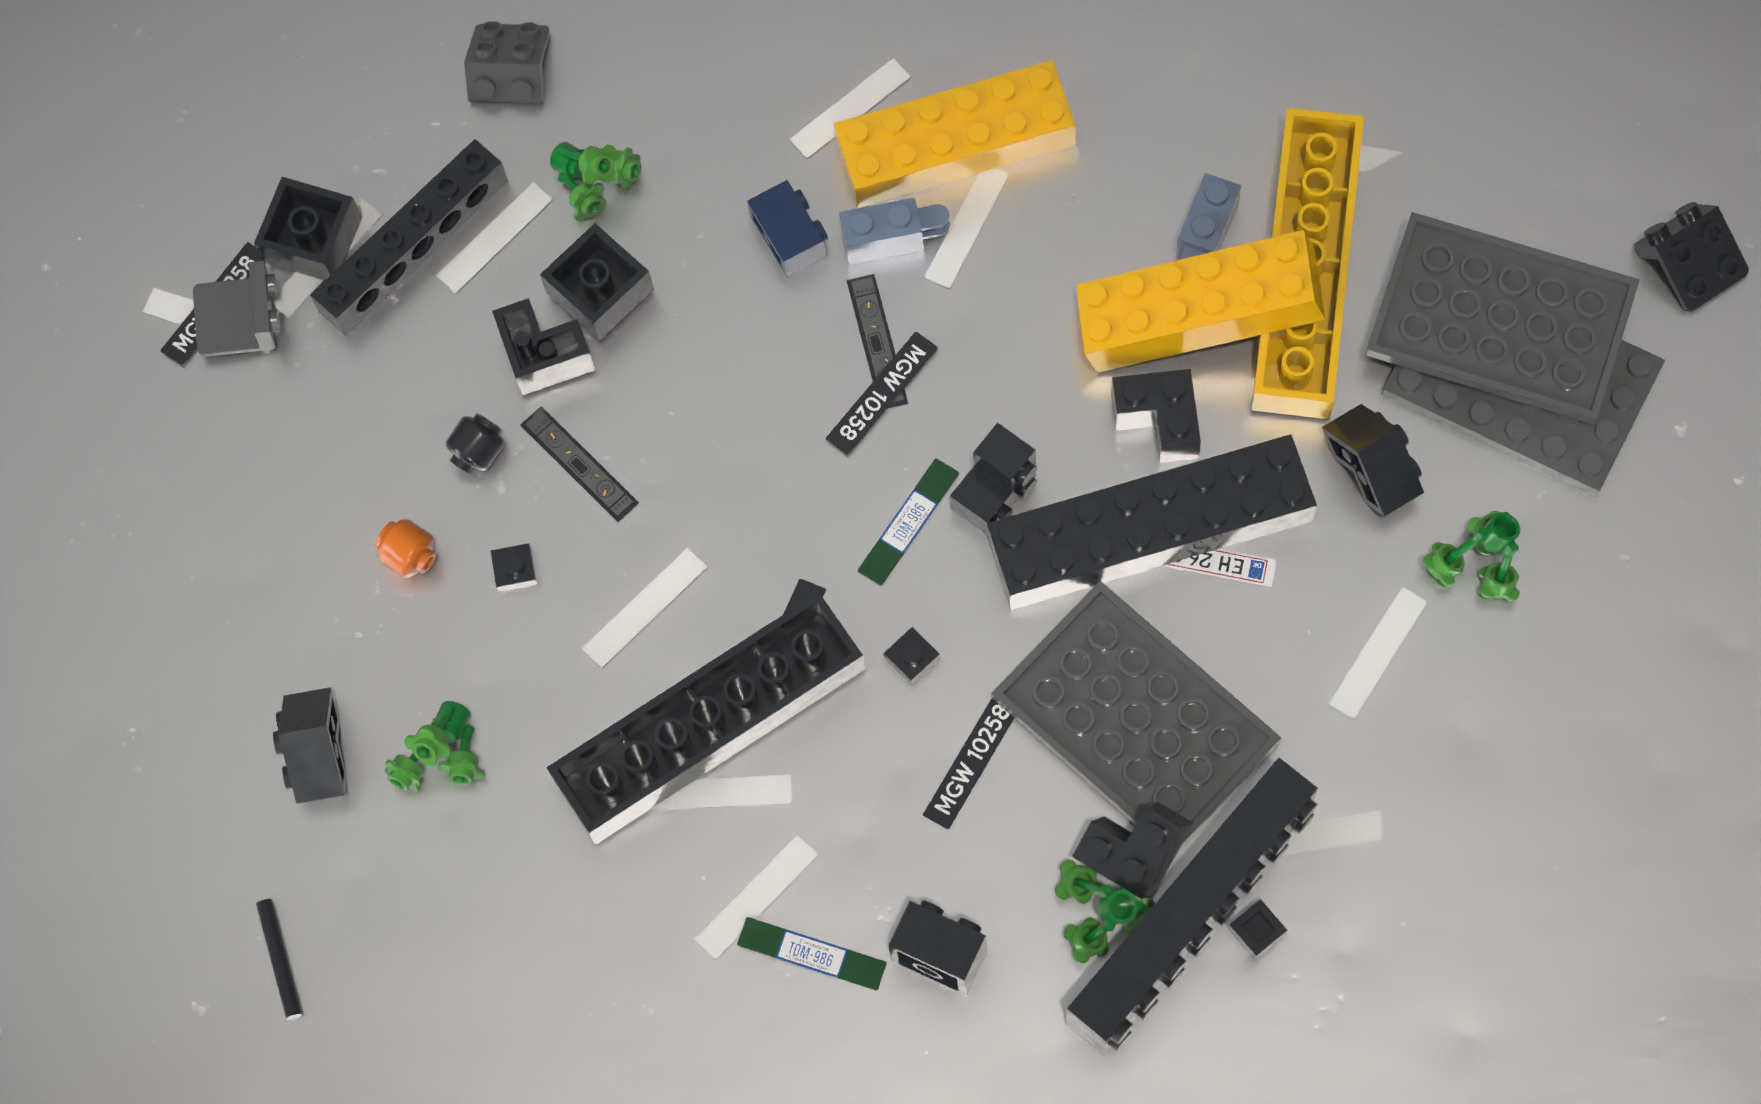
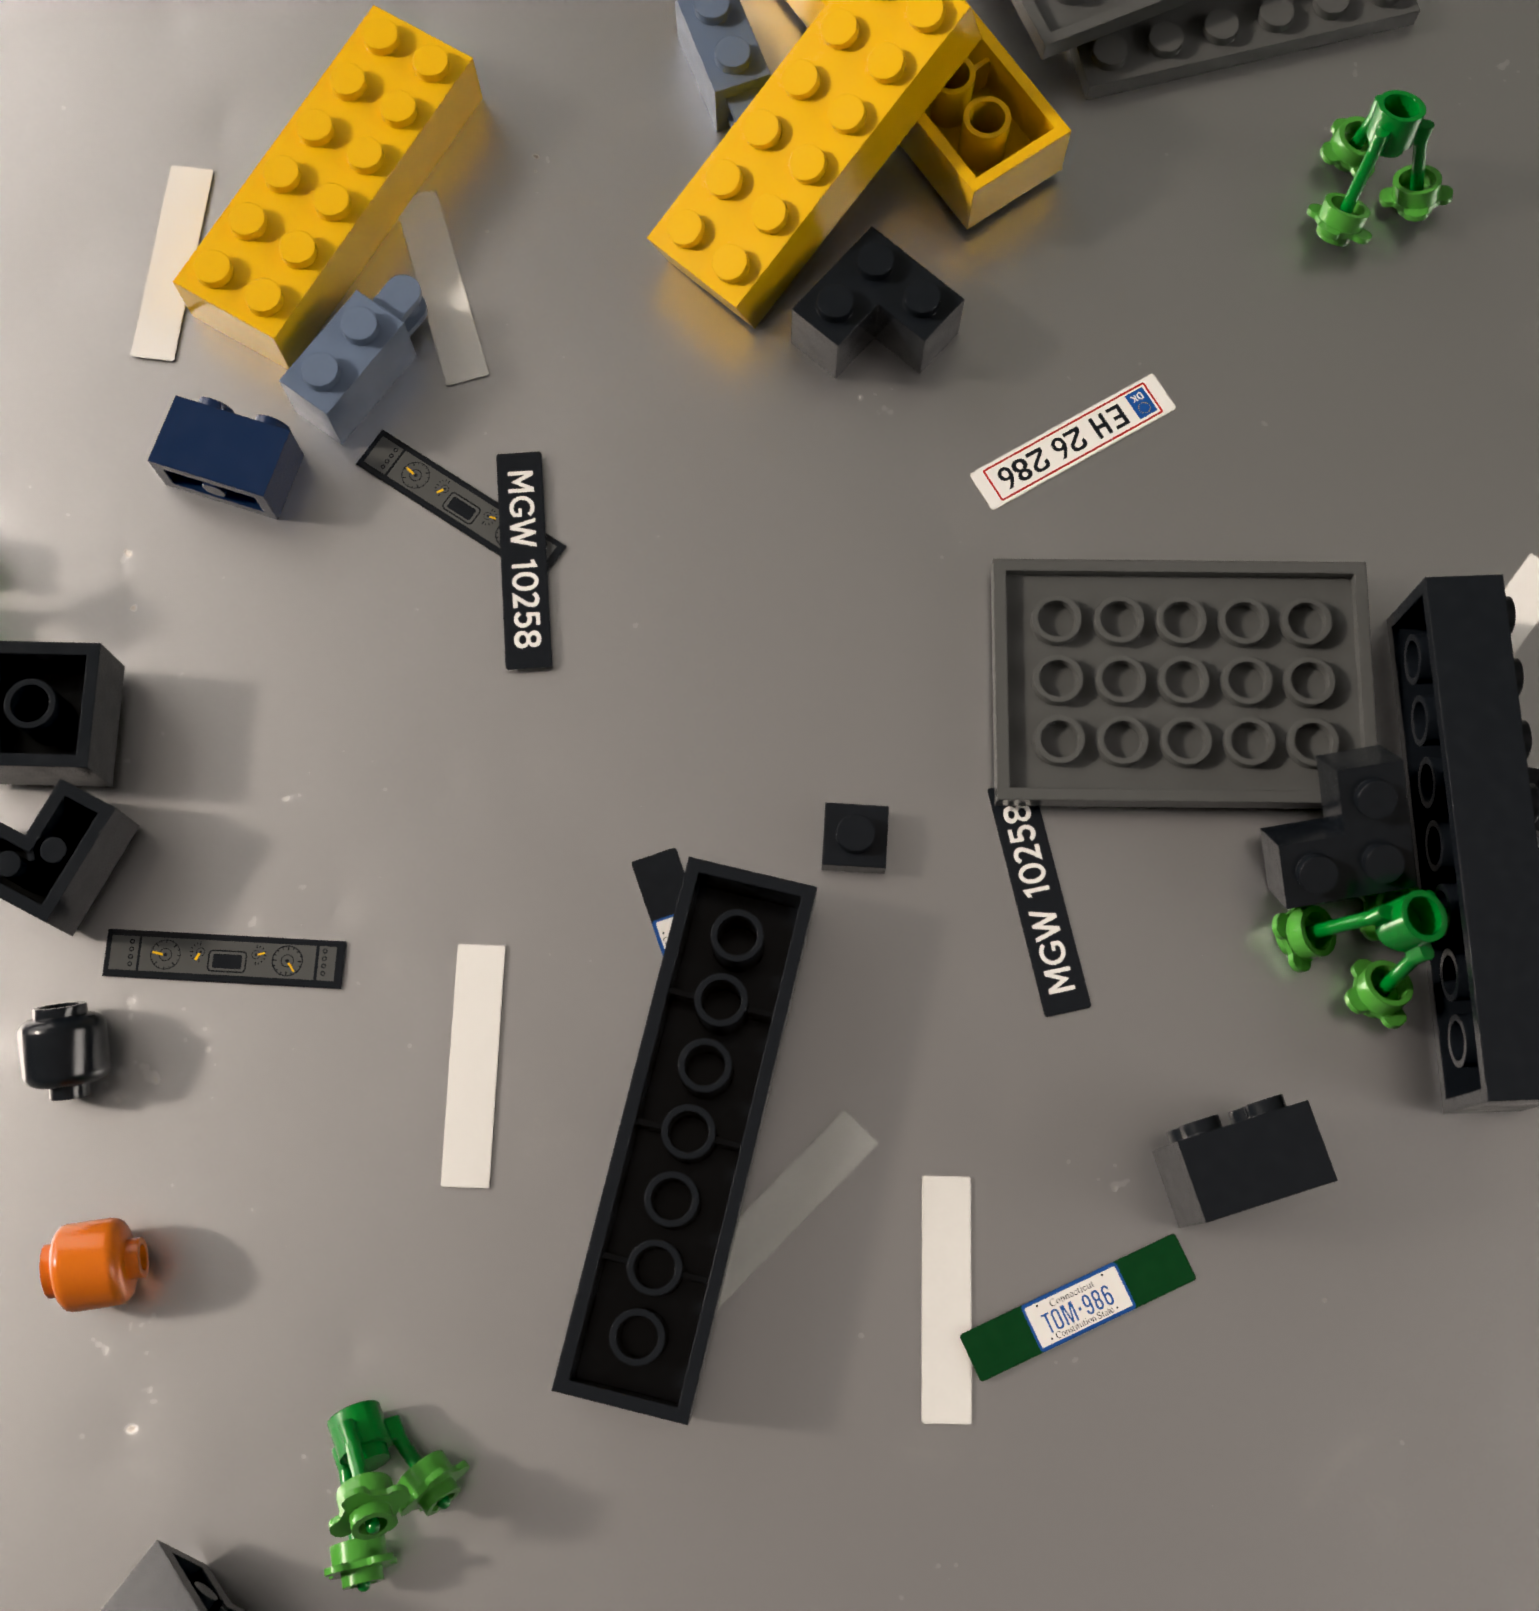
camera: 50 degrees left, 5 degrees up
black plate [490,543,537,592] -> none
sticker [858,458,959,586] -> none
black brick [950,422,1037,535] -> none
black brick [987,434,1317,610] -> none
black brick [1322,404,1424,517] -> none
white sticker [1329,587,1427,719] -> none

